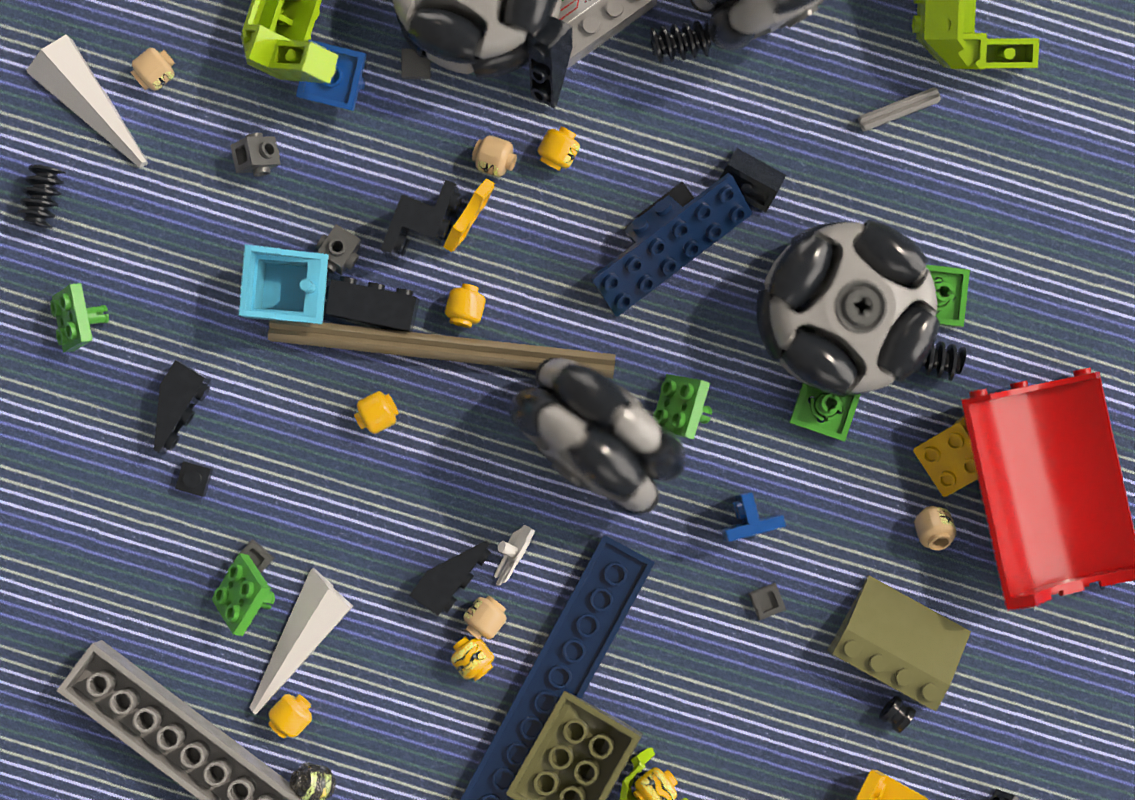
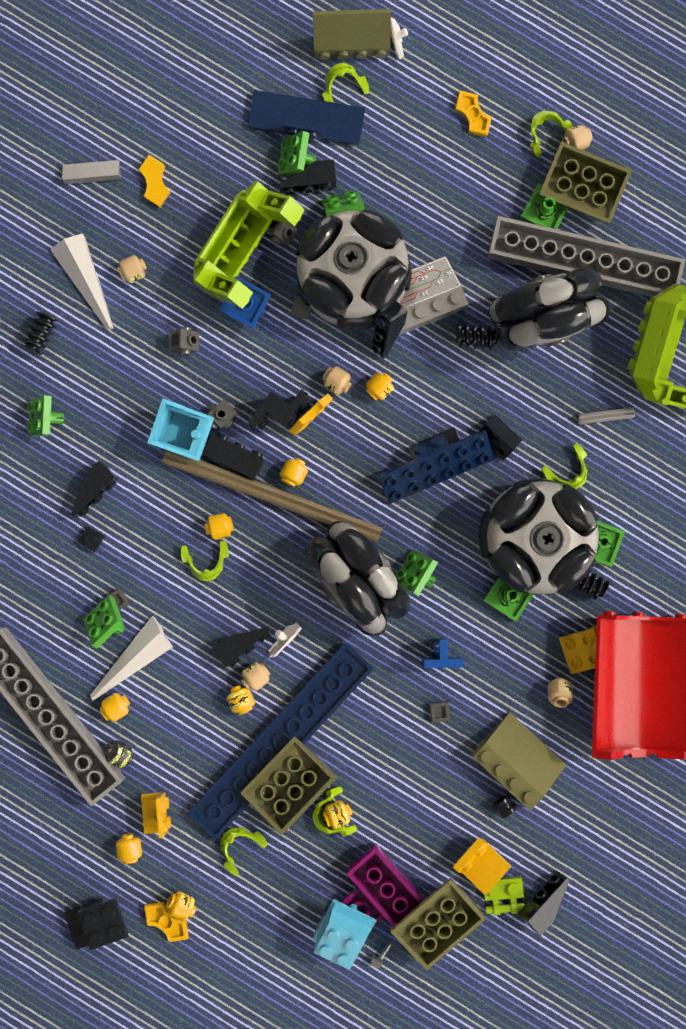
camera: 15 degrees right, 0 degrees up
none -> lime helmet [181,540,229,581]
none -> lime helmet [541,443,587,489]

